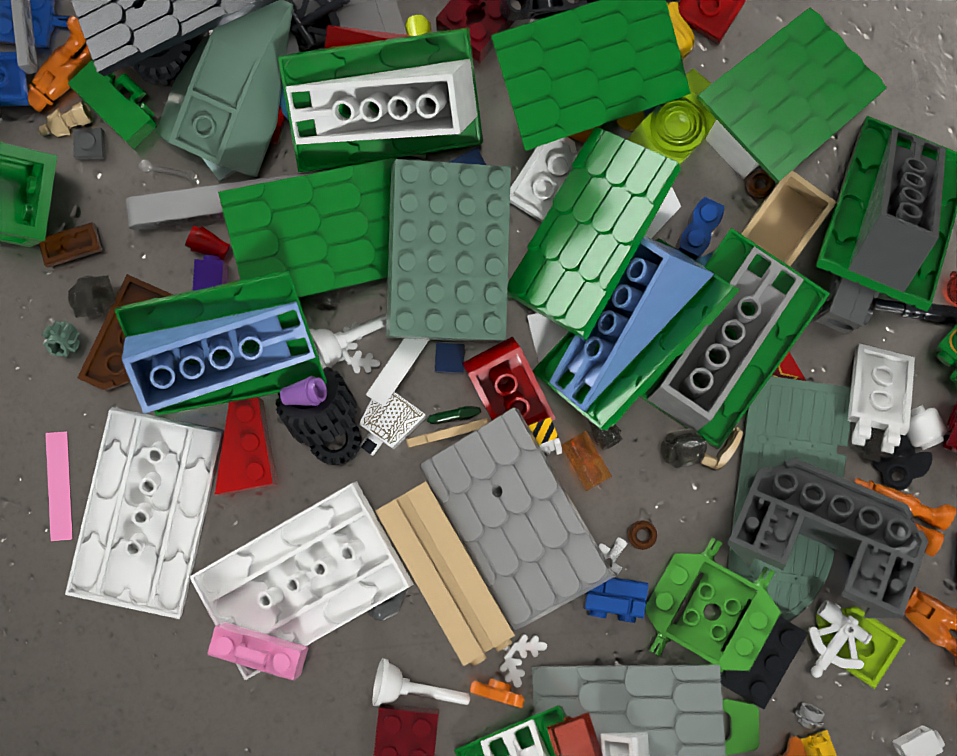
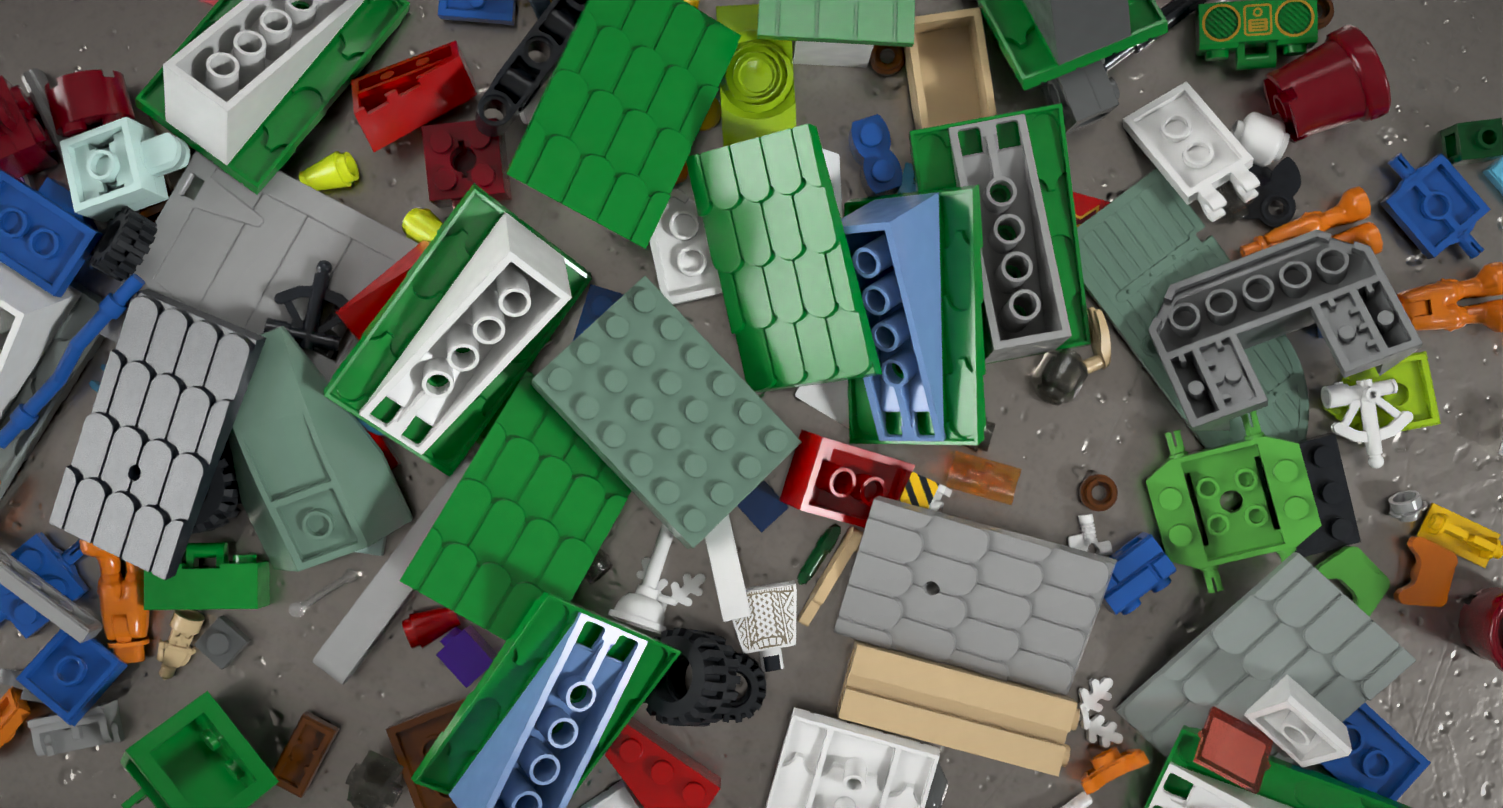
camera: 50 degrees left, 5 degrees up
medium lavender cone [280,376,327,406] -> none

